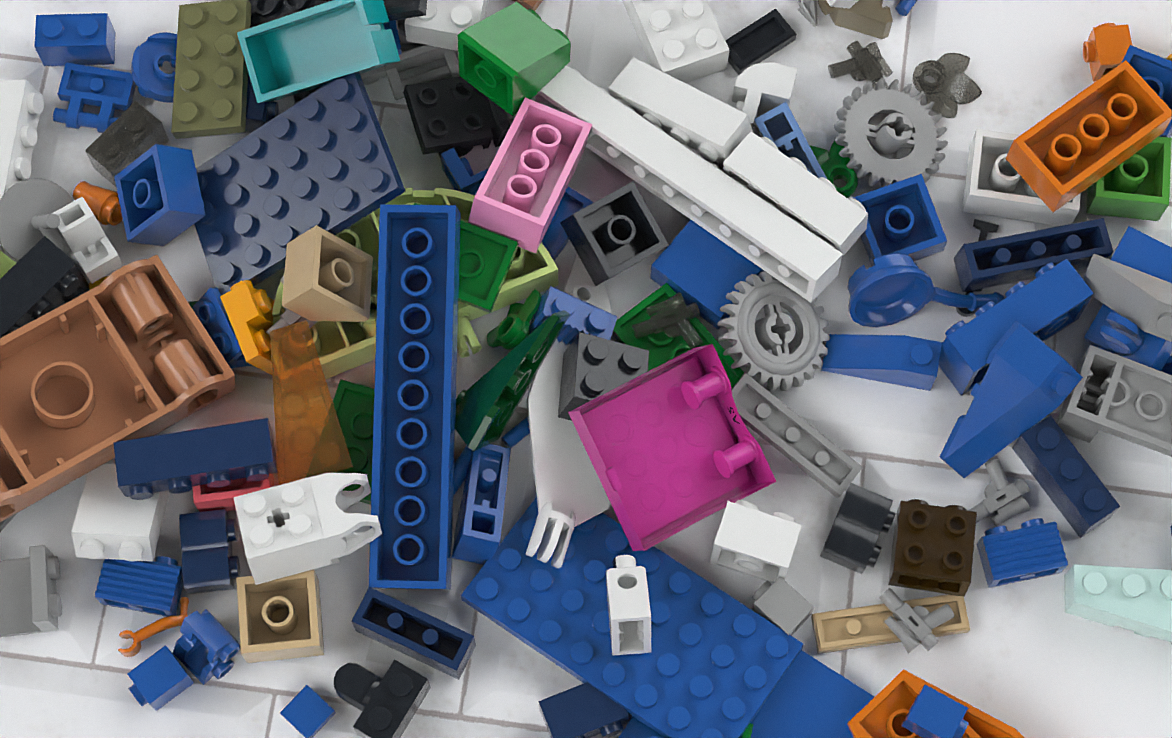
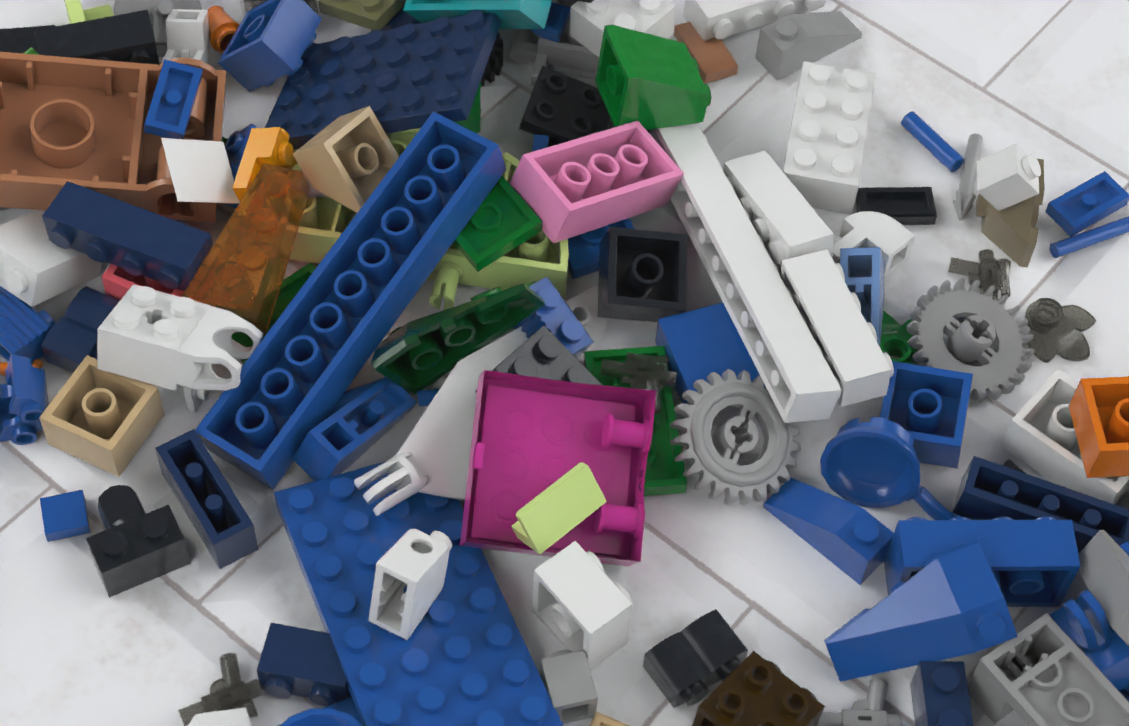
camera: 30 degrees right, 15 degrees down
light grey plate [723,373,863,498] -> none
none -> blue plate [144,59,203,139]
none -> white sticker [161,138,240,204]
none -> yellowish green panel [511,462,607,554]

